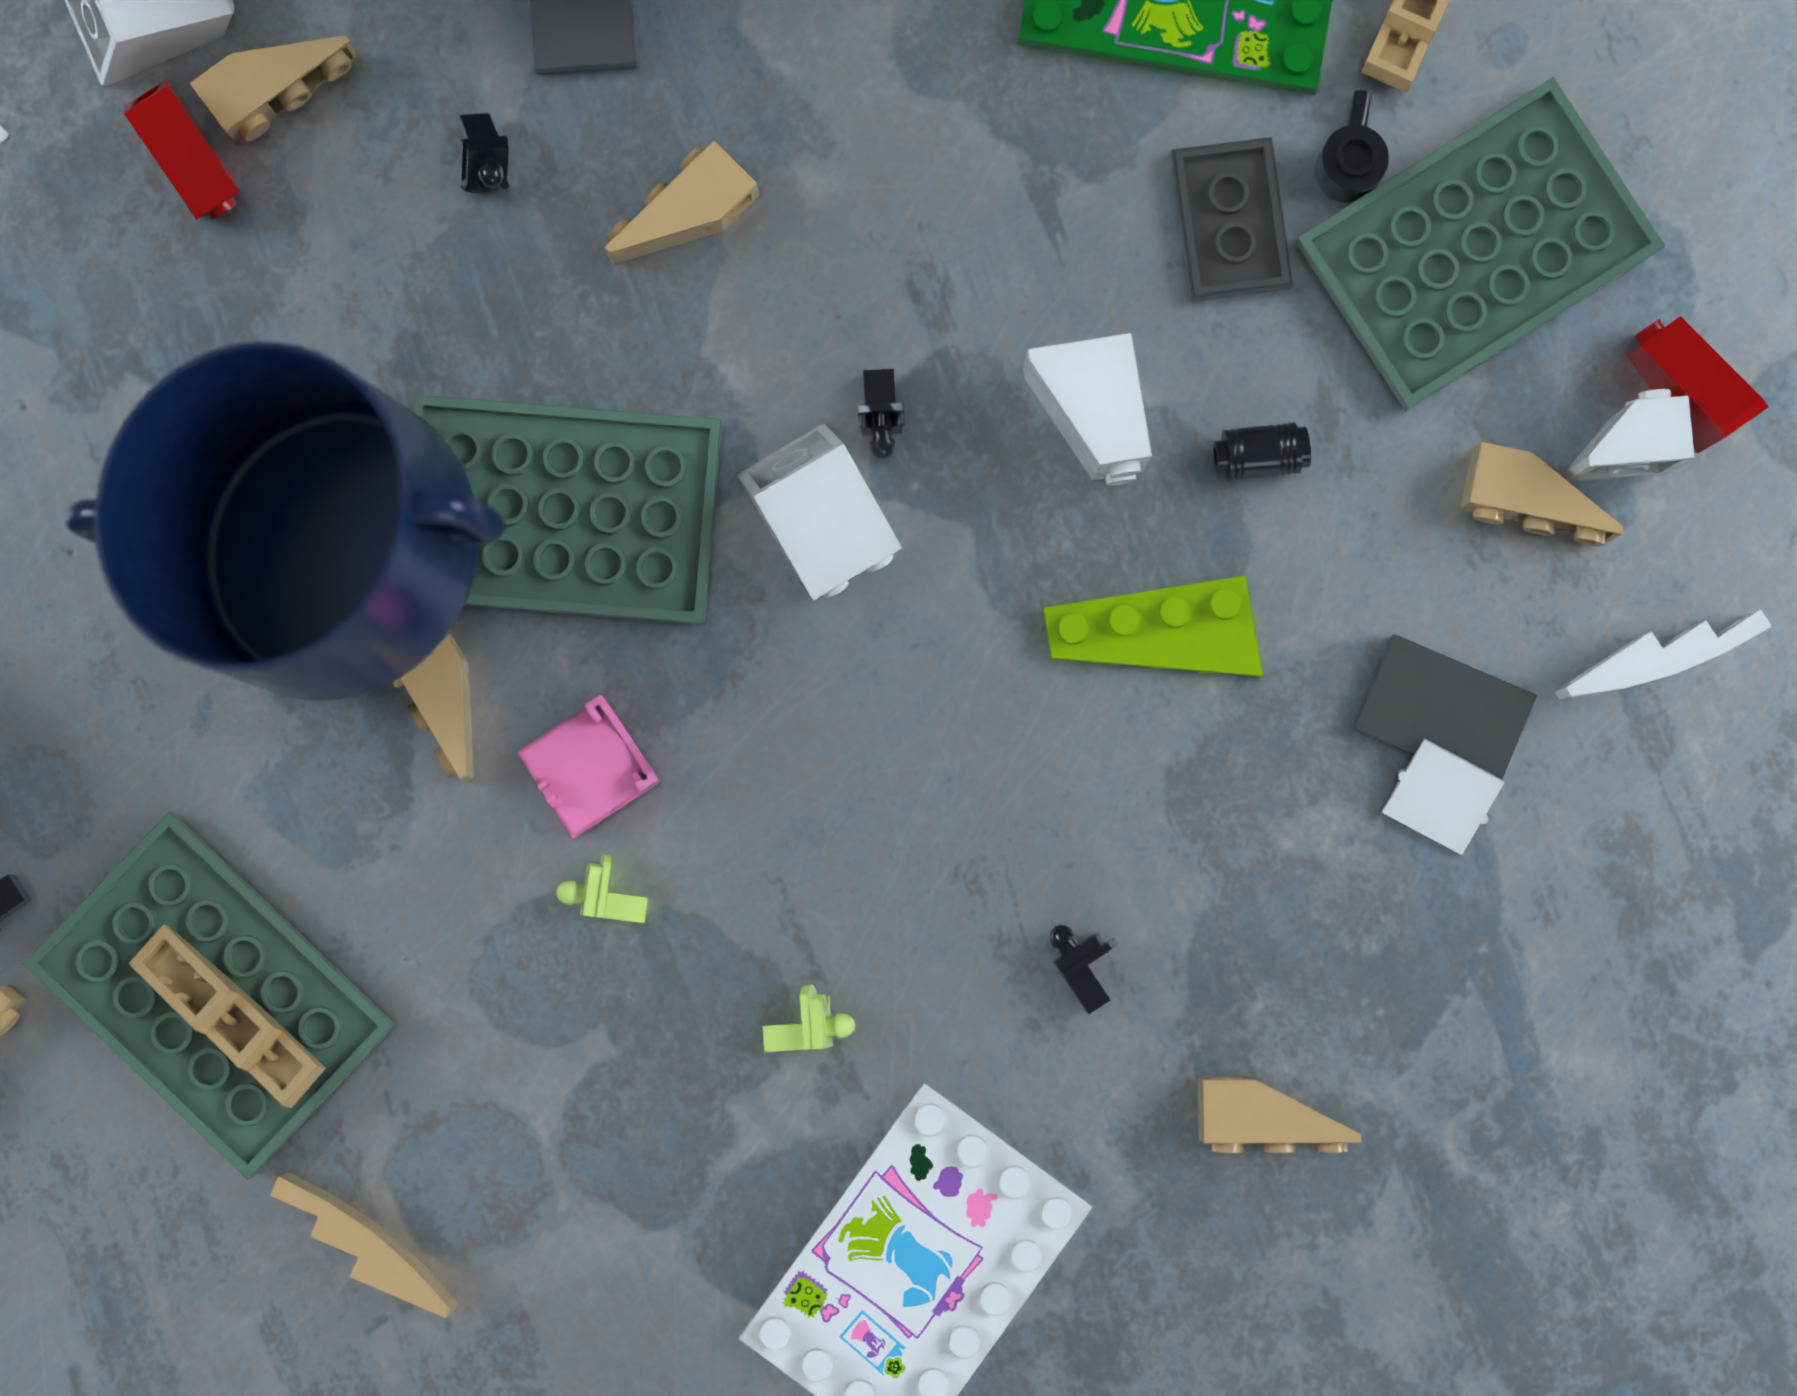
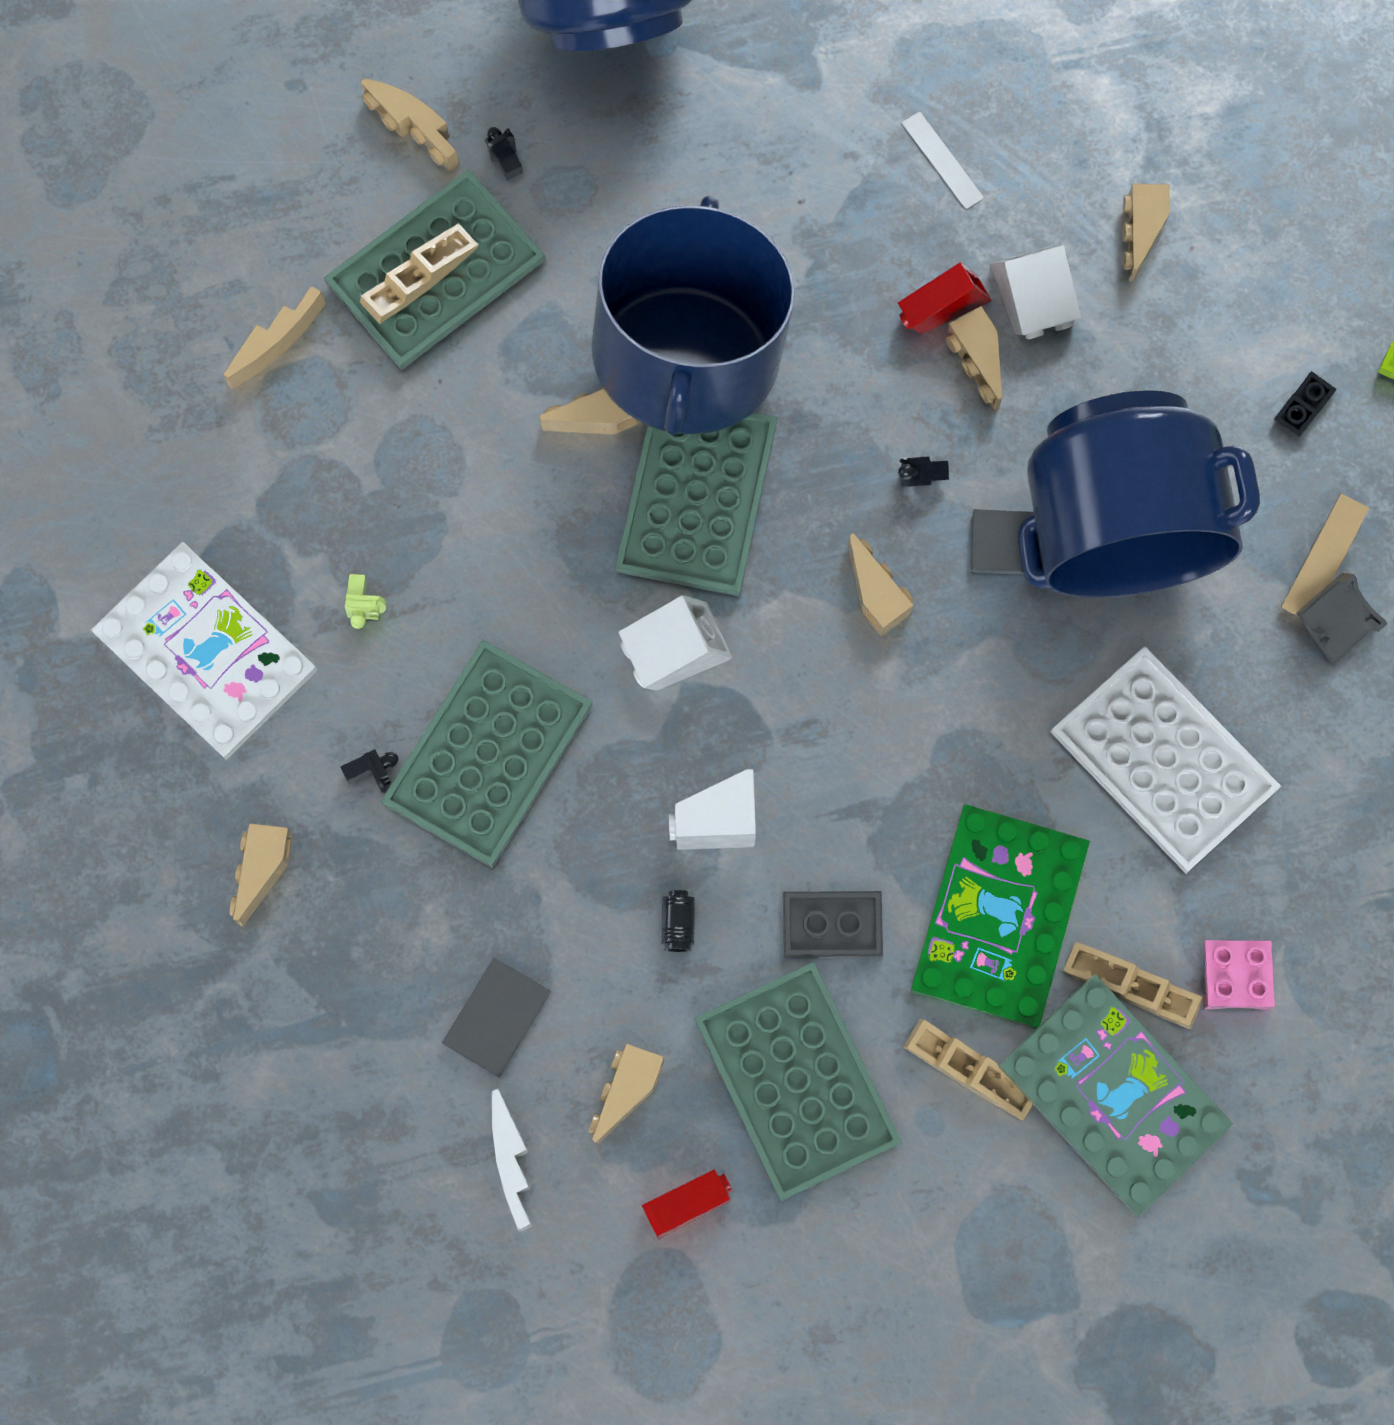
camera: 100 degrees right, 10 degrees down
bright pink piece [517,694,661,839] -> none
yellowish green piece [556,853,648,923] -> none
black piece [857,369,905,459] -> none
lime wing [1043,575,1263,678] -> none
black piece [1315,90,1389,203] -> none
white piece [1382,738,1505,855] -> none
white slope [1565,389,1695,482] -> none
none -> sand green plate [381,639,593,868]

